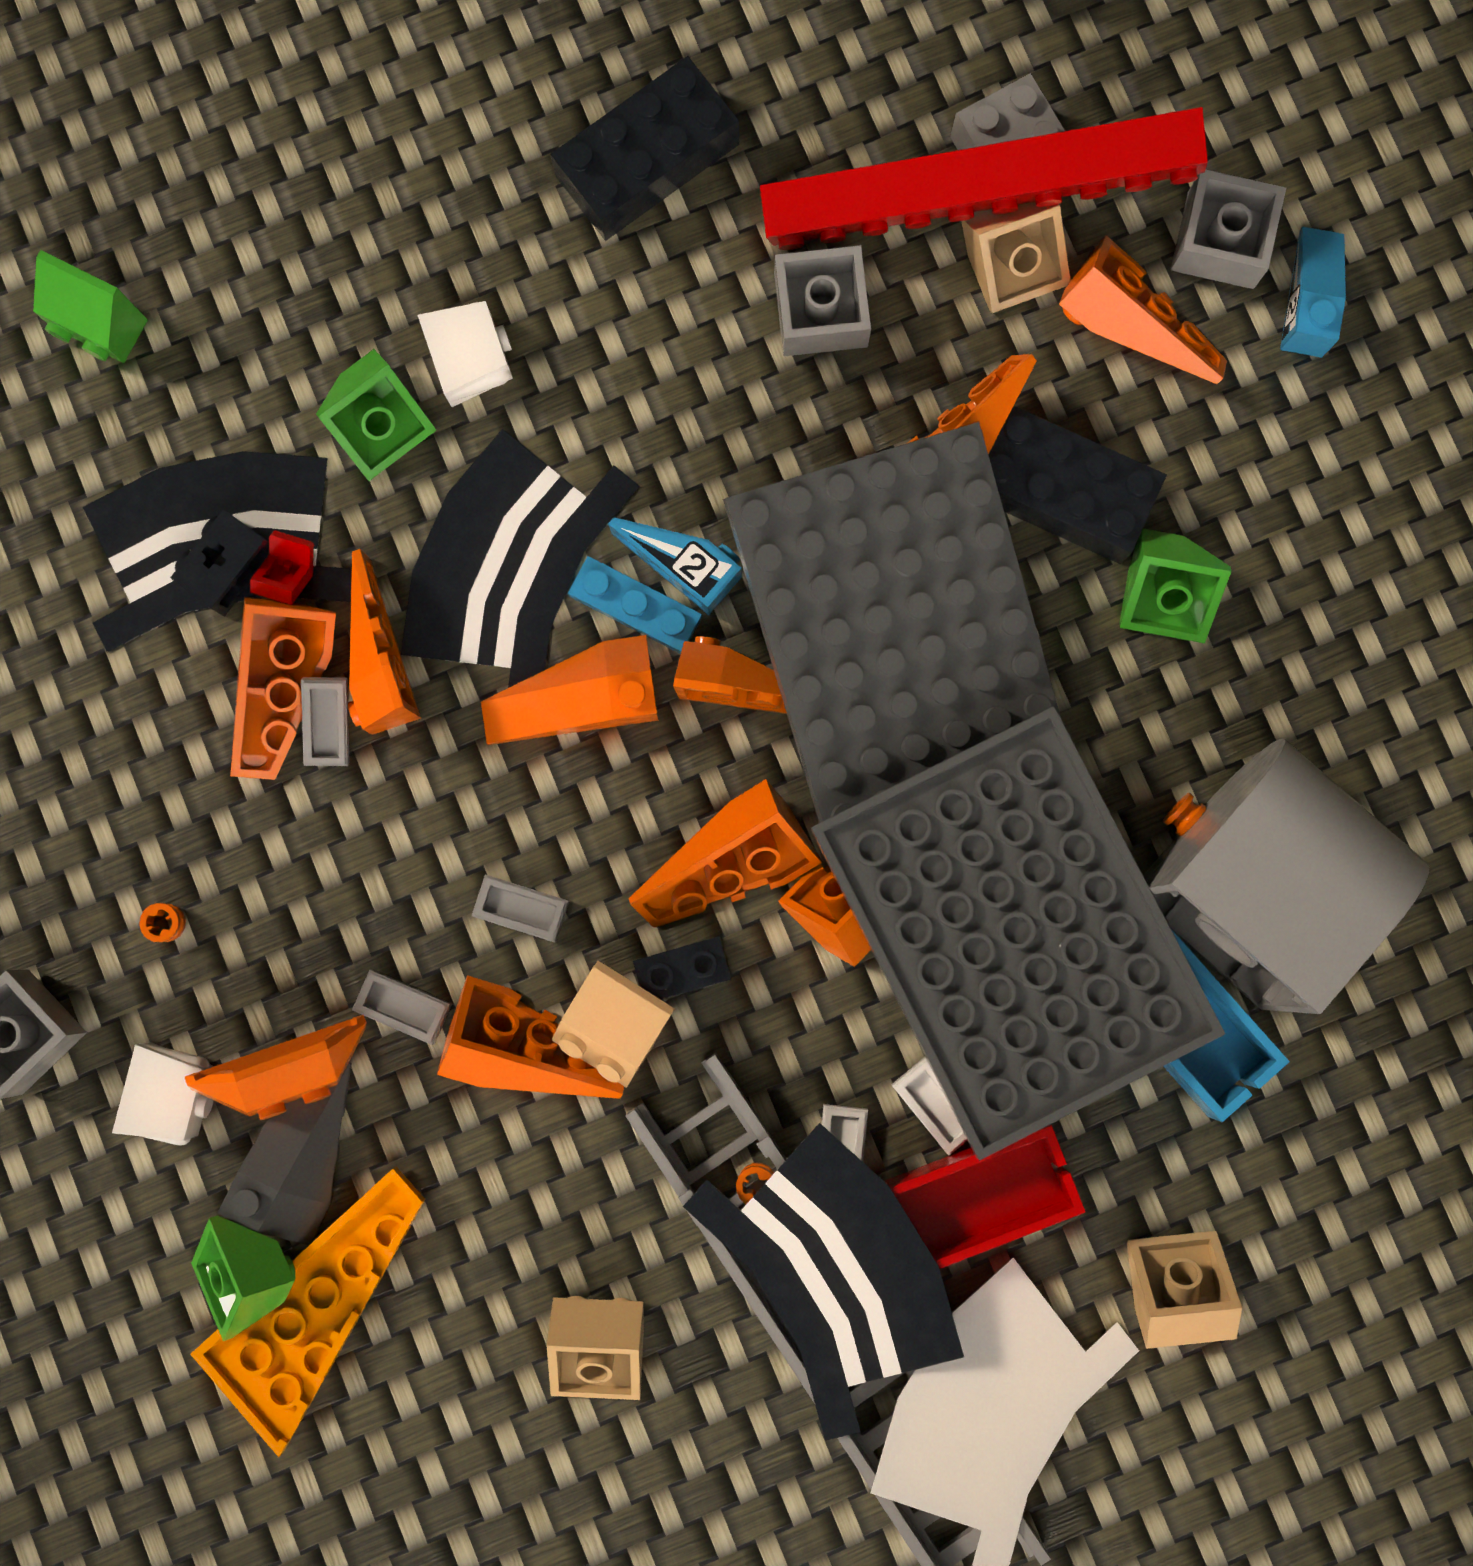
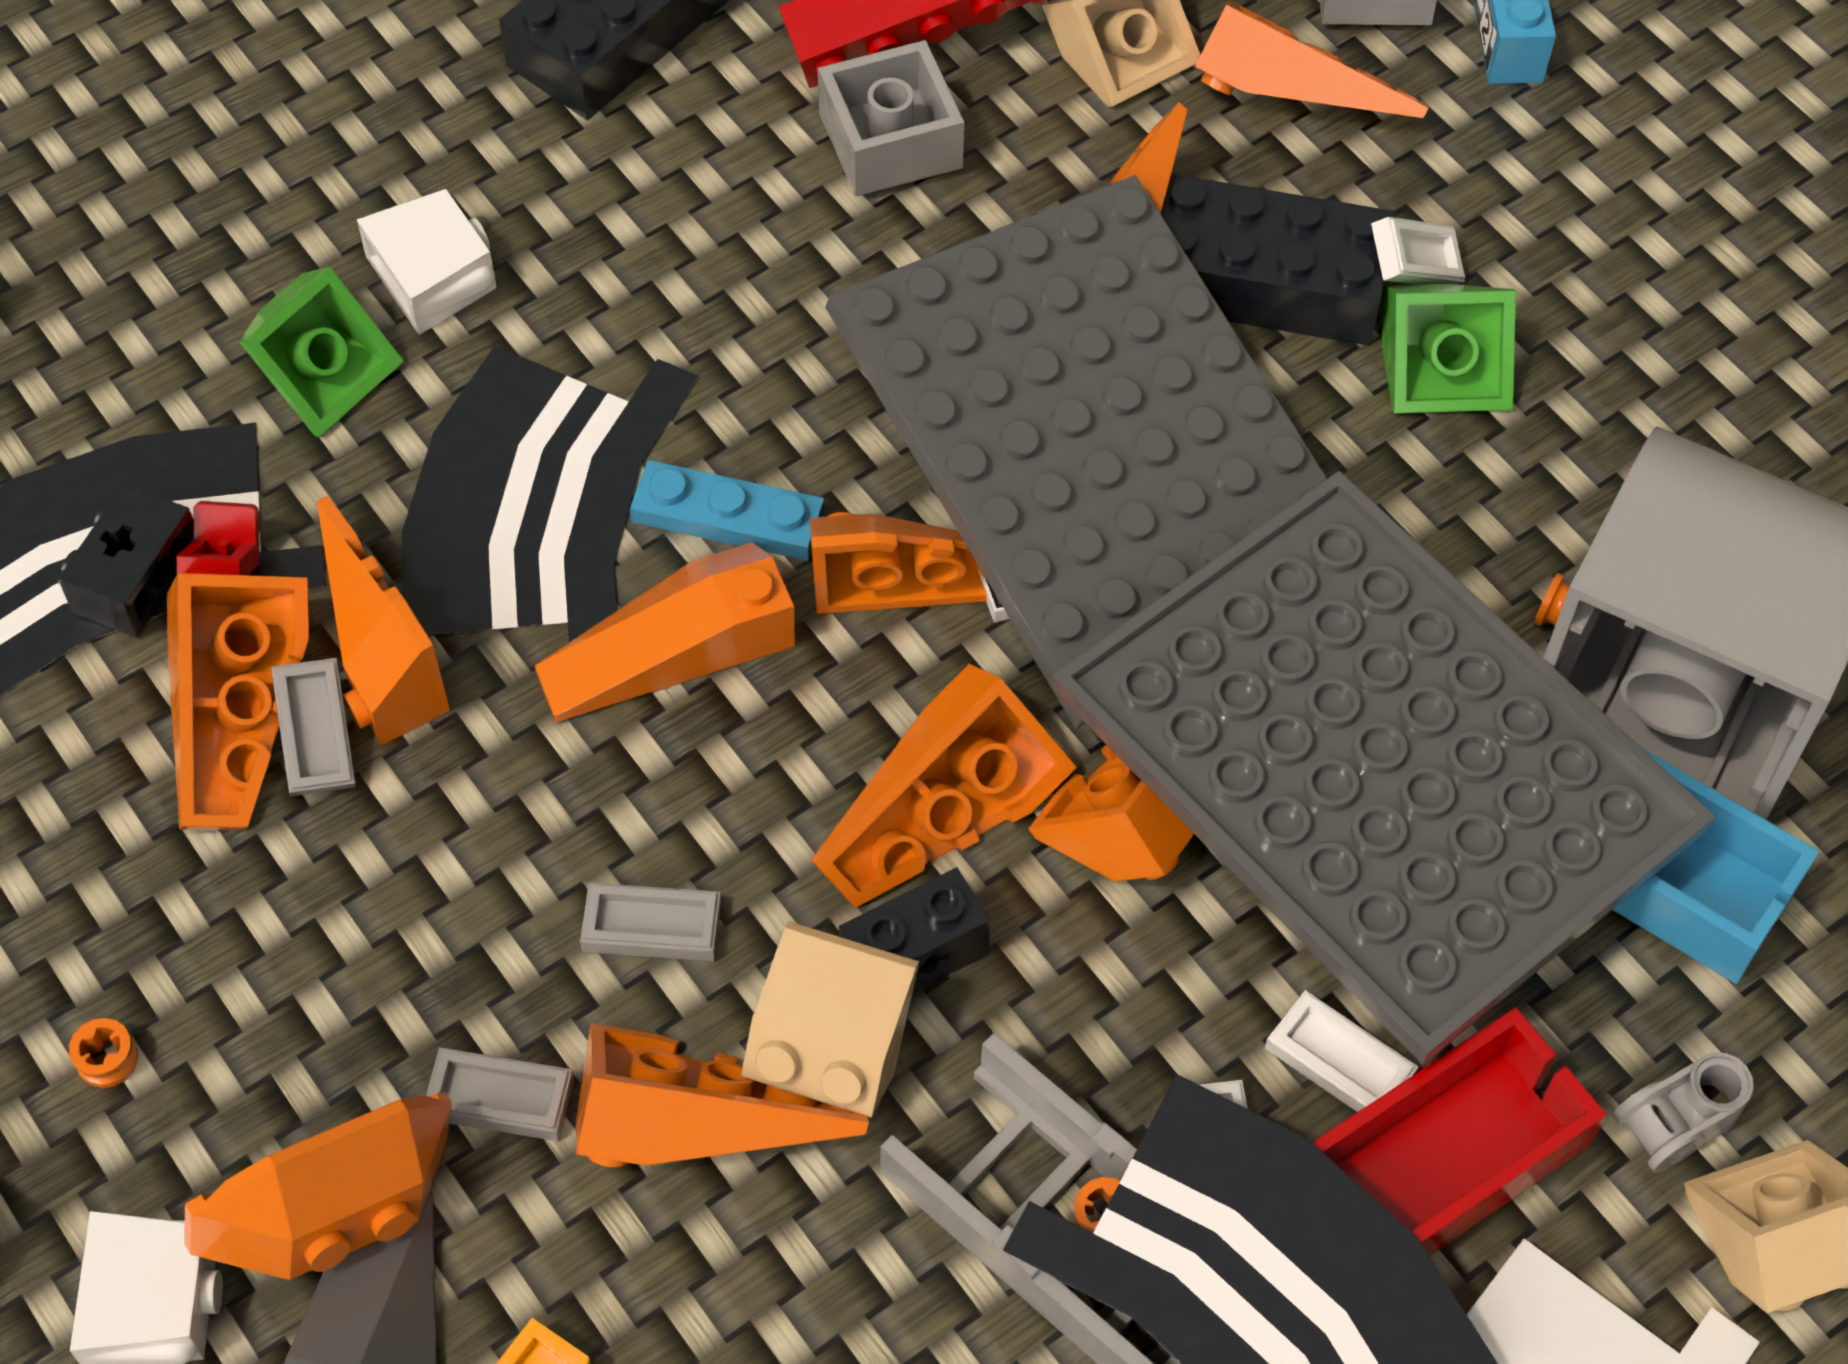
camera: 20 degrees left, 25 degrees down
slope [608,517,742,615] -> none
none -> white tile [1371,217,1465,285]
none -> light grey piece [1613,1053,1754,1174]

